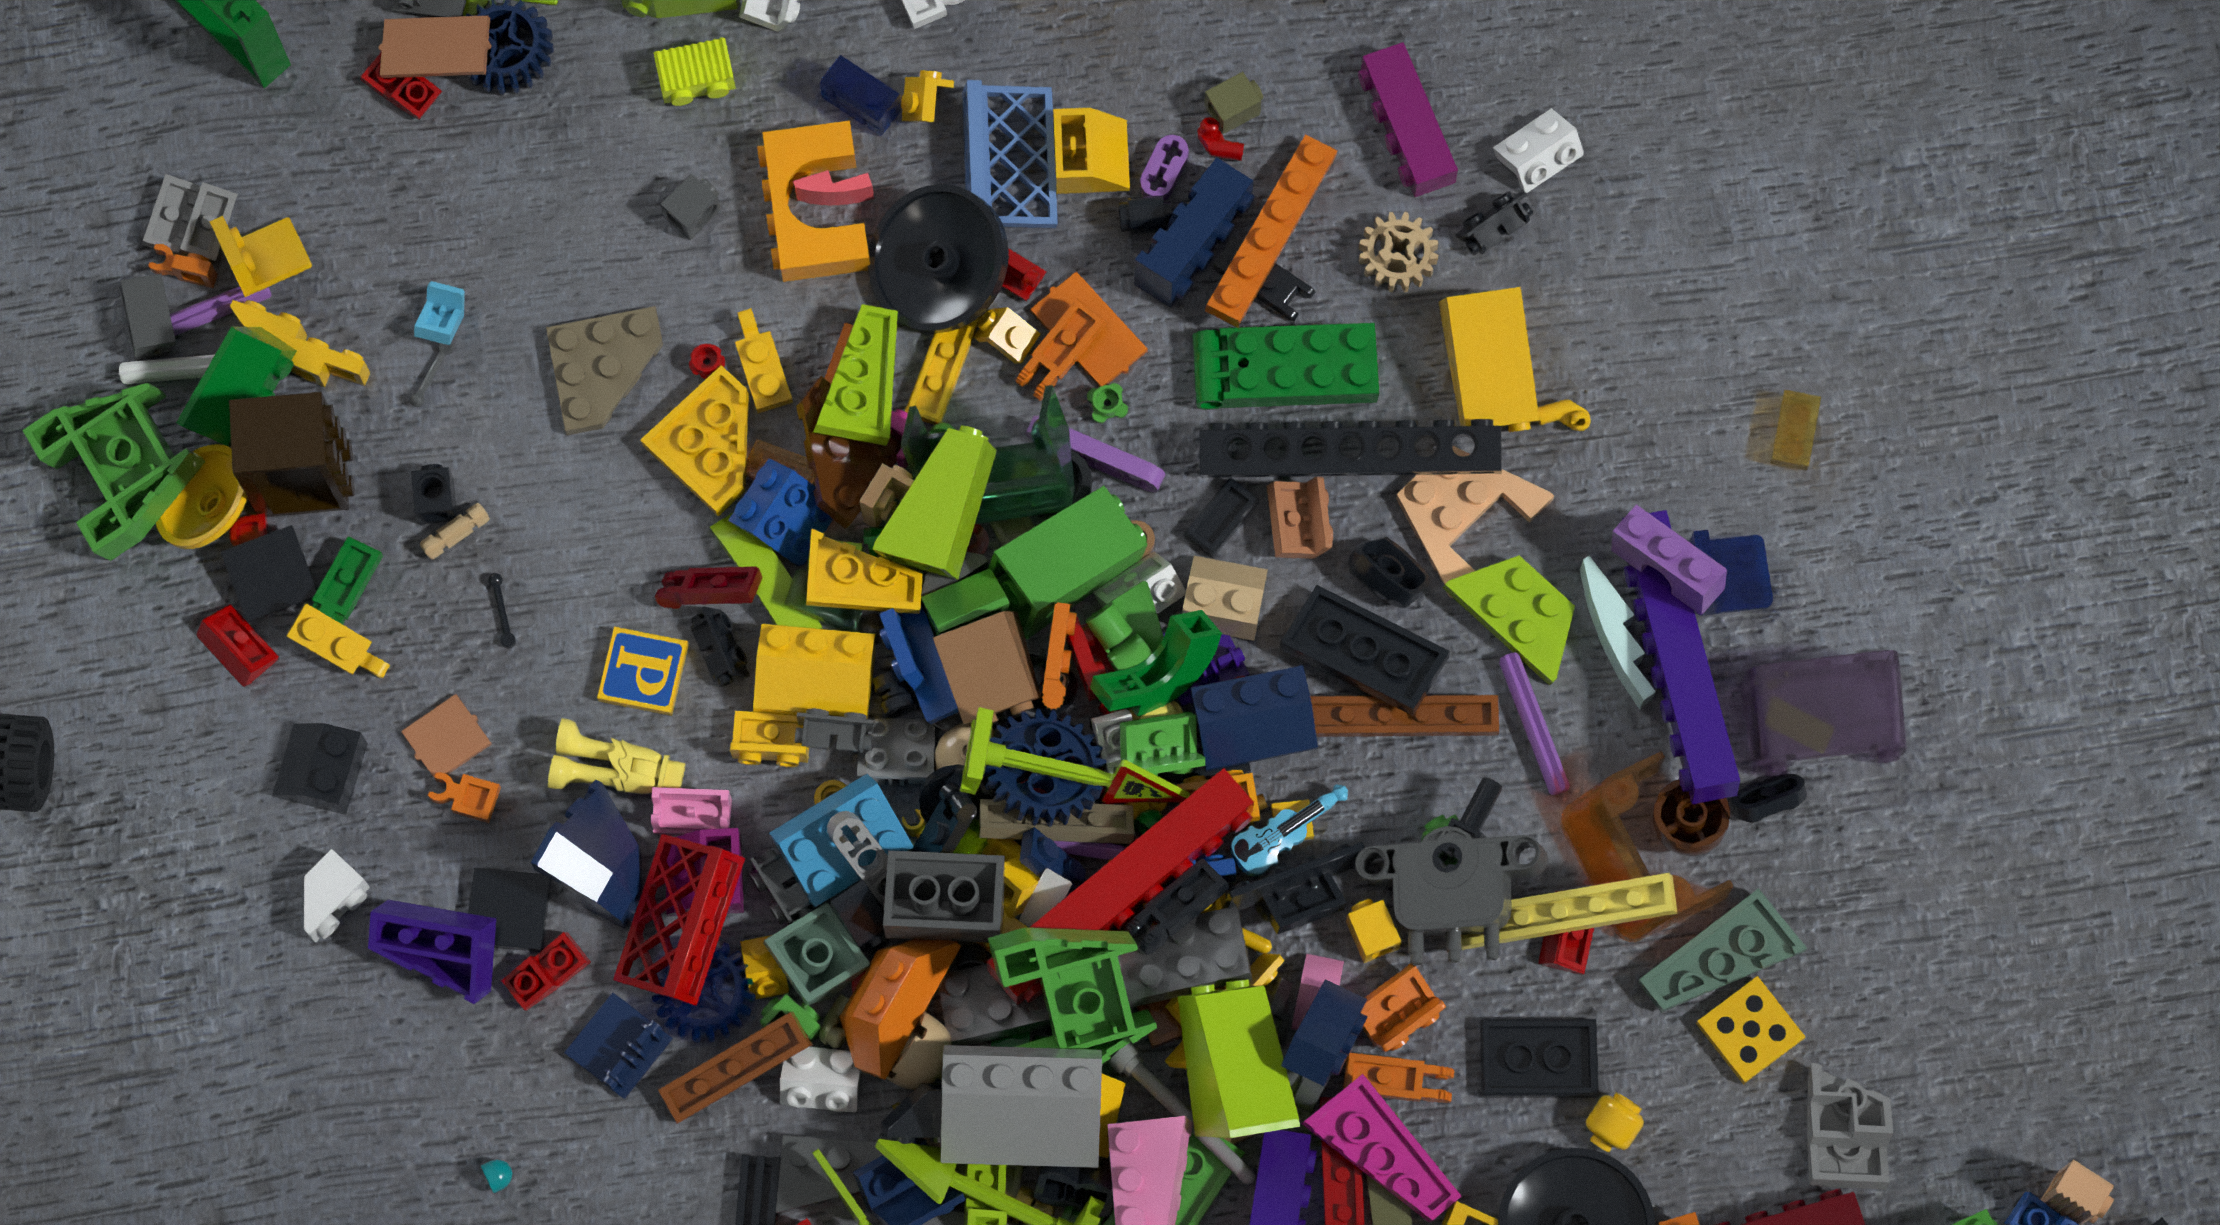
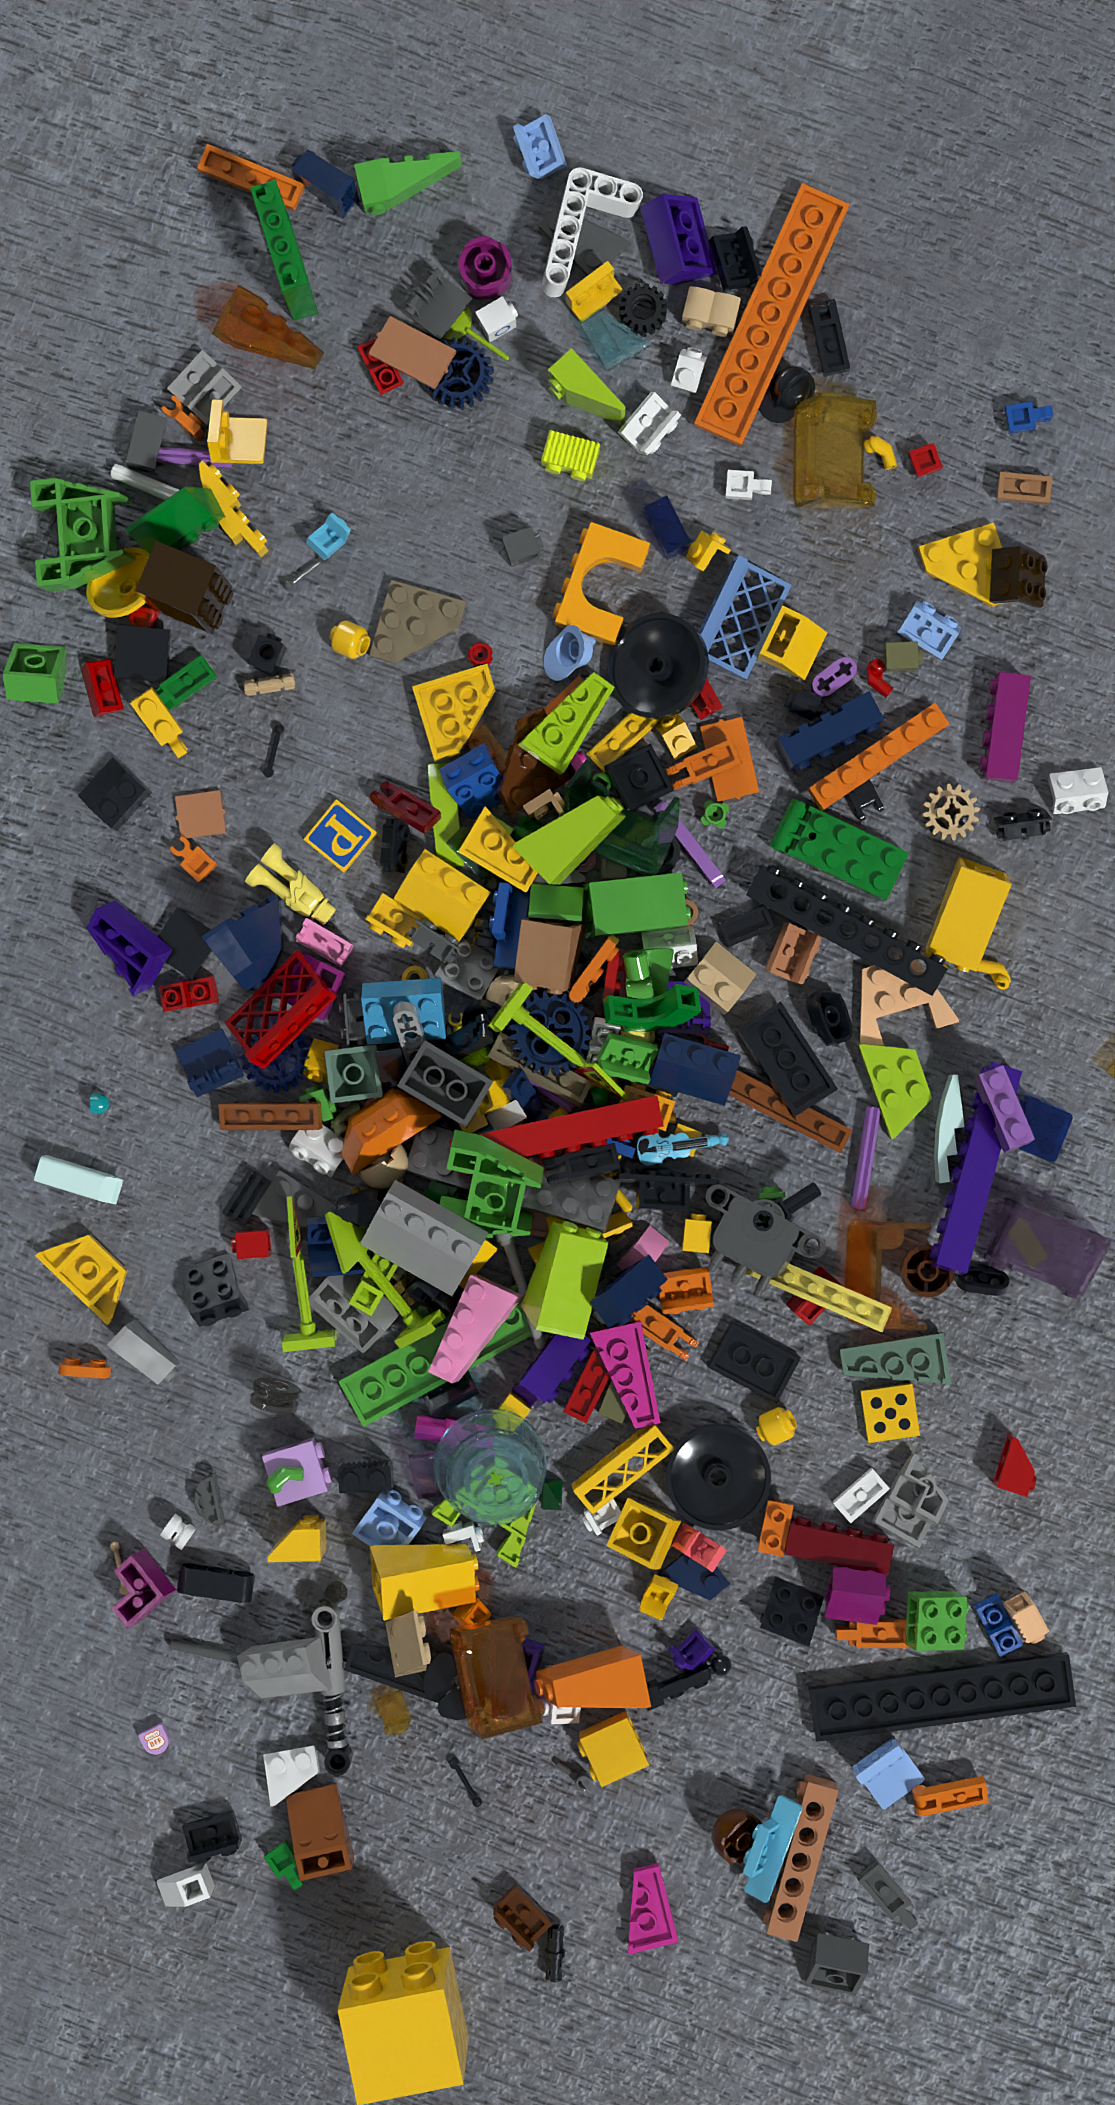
camera: 35 degrees right, 15 degrees up
white slope [304,849,370,943] -> none
yellow plate [735,308,793,414] -> none
coral slope [793,170,874,205] -> none
none -> bright green slope [3,643,67,704]
none -> clear orange wedge [212,285,324,369]
none -> yellow head [329,620,370,659]
none -> light blue piece [544,625,596,681]
none -> black plate [604,743,674,814]
none -> white plate [832,1467,890,1523]
none -> light blue bracket [897,601,961,660]
none -> red slope [993,1433,1037,1497]

